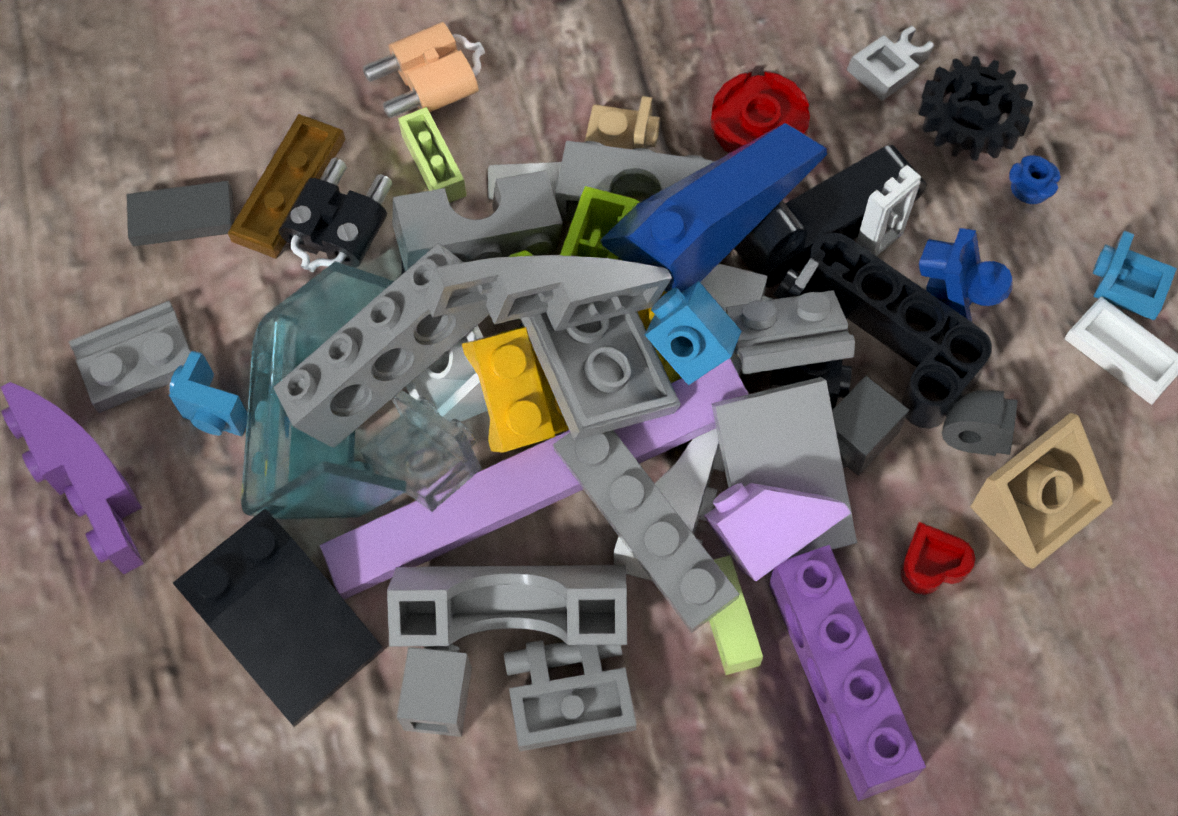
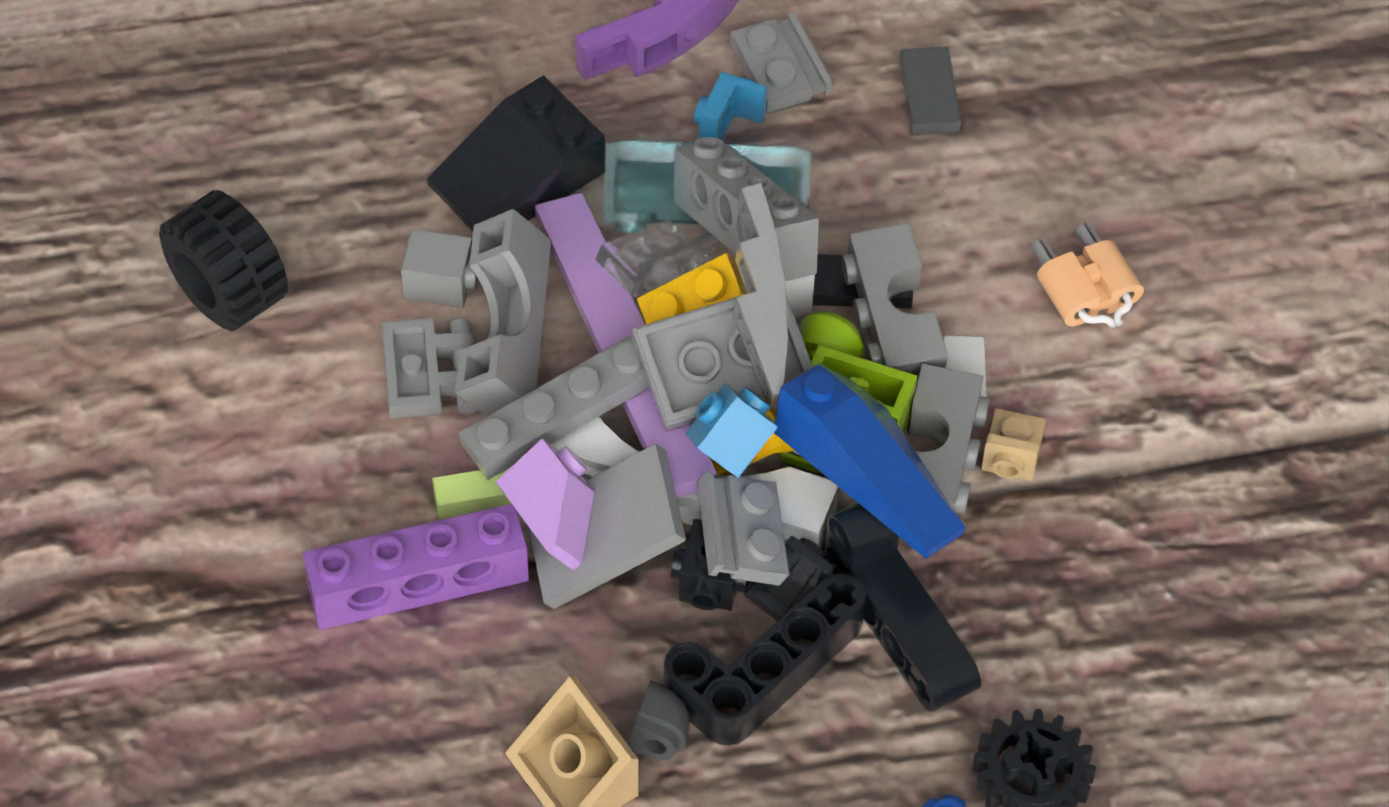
camera: 90 degrees right, 10 degrees down
pearl gold tile [228,114,346,259] -> none
black piece [279,158,392,272] -> none
yellowish green piece [398,107,467,203] -> none
red tile [710,72,810,153] -> none
dark grey brick [832,376,909,476] -> none
light grey plate [846,25,935,101] -> none
white tile [857,165,921,256] -> none
red tile [900,522,976,595] -> none
blue hips [919,228,1013,322] -> none

